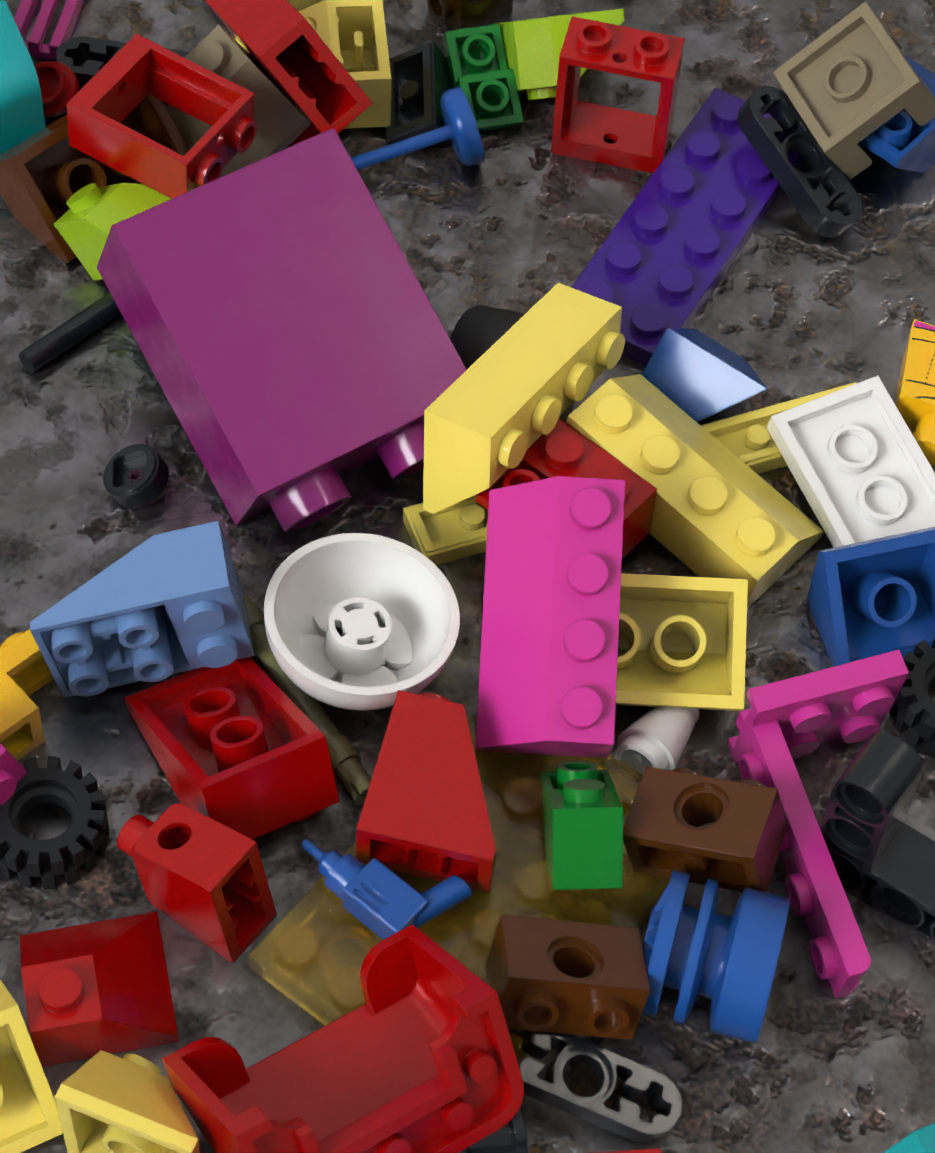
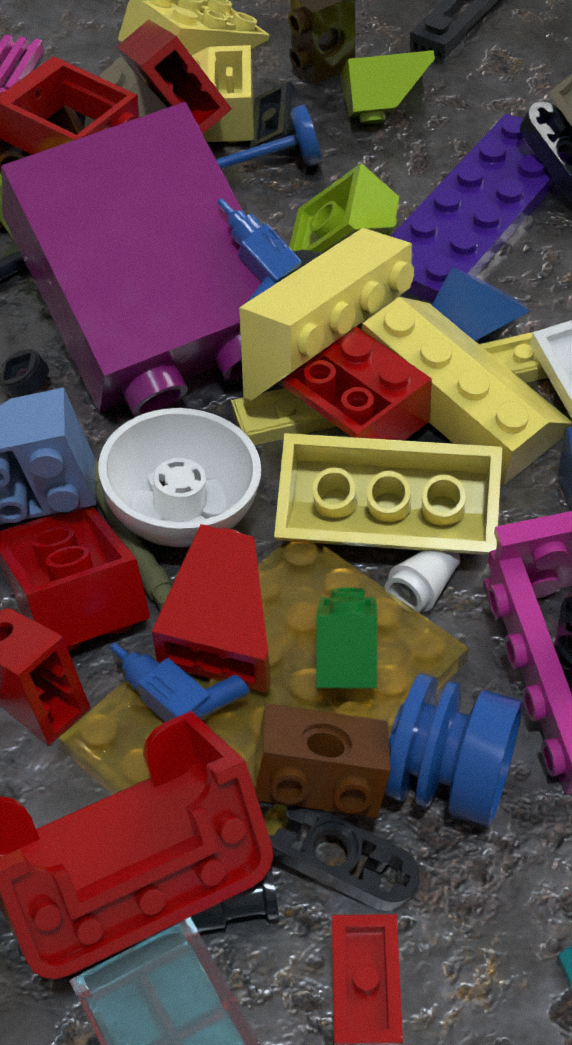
camera: 10 degrees right, 5 degrees down
green slope [443,24,524,131] -> none
dark pink slope [475,476,625,758] -> none
red window [551,16,685,173] -> none
reddish brown brick [623,766,788,892] -> none
none -> blue piece [217,198,302,301]
none -> lime slope [289,163,399,252]

